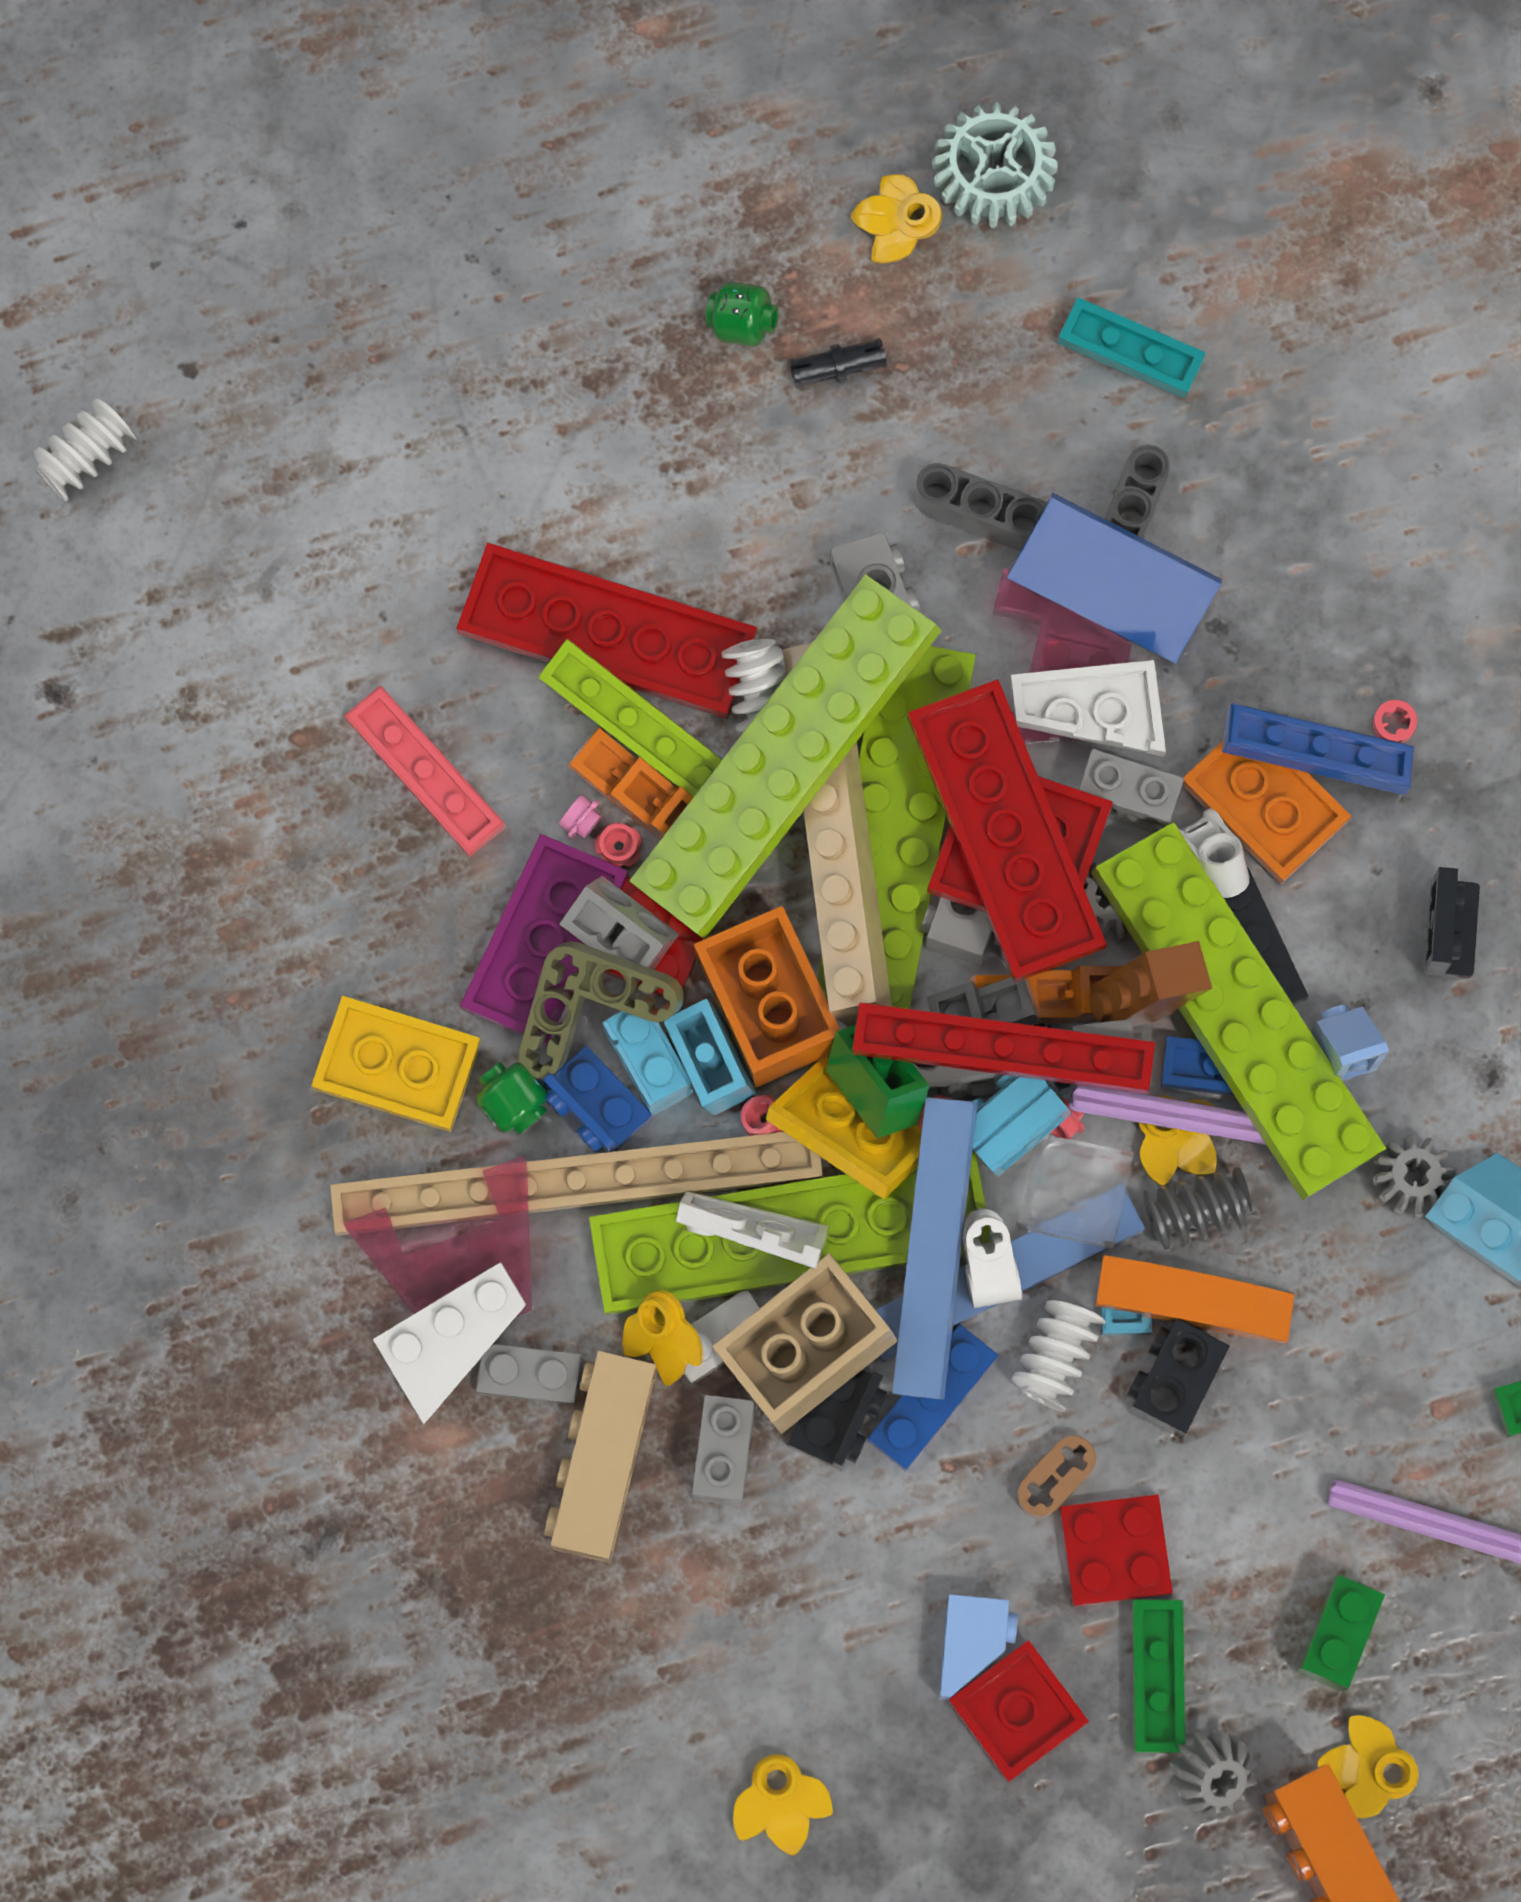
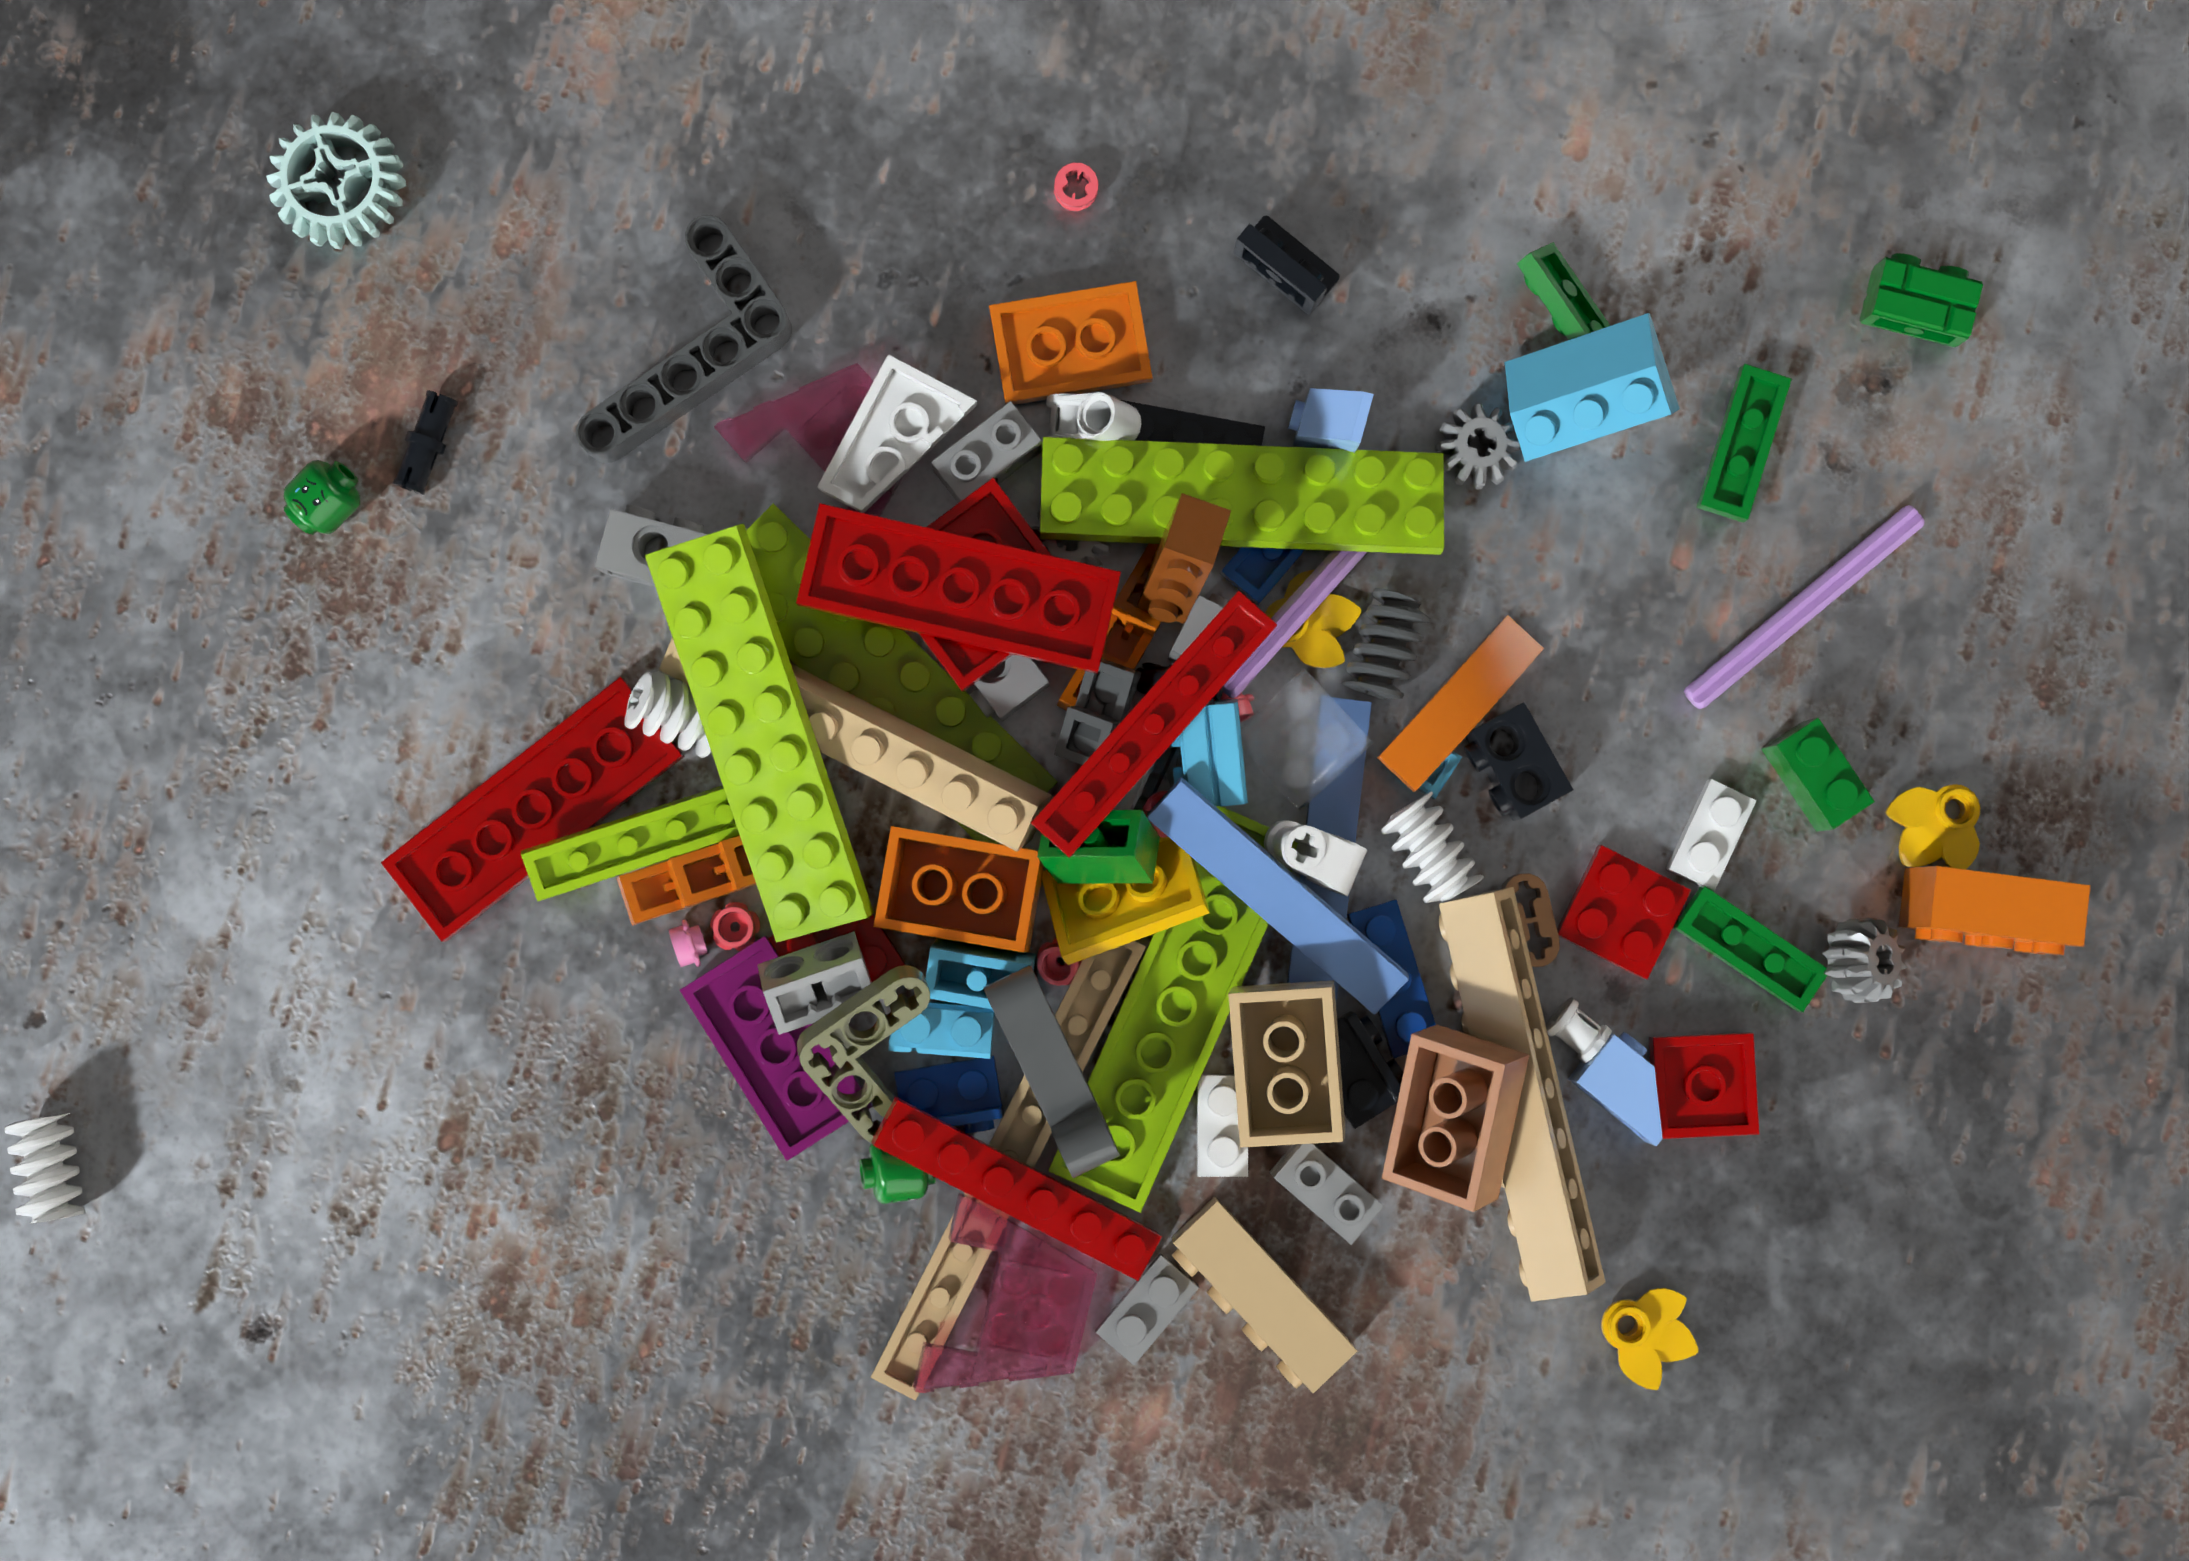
camera: 65 degrees left, 10 degrees up
yellow plate [311,995,482,1133] -> none
coral tile [344,685,506,858] -> none
white wing [373,1262,526,1424] -> none
yellow plate [622,1290,703,1386] -> none
white wing [676,1191,829,1269] -> none
yellow plate [850,174,942,264] -> none
tile [1007,492,1222,664] -> none
teal plate [1057,297,1206,399] -> none
blue tile [1222,703,1414,795] -> none
none -> red plate [871,1096,1162,1281]
none -> dark grey beam [983,965,1120,1178]
none -> nougat brick [1381,1024,1530,1212]
none -> tan brick [1439,887,1606,1302]
none -> white bush [1546,997,1612,1063]
none -> white plate [1665,779,1757,891]

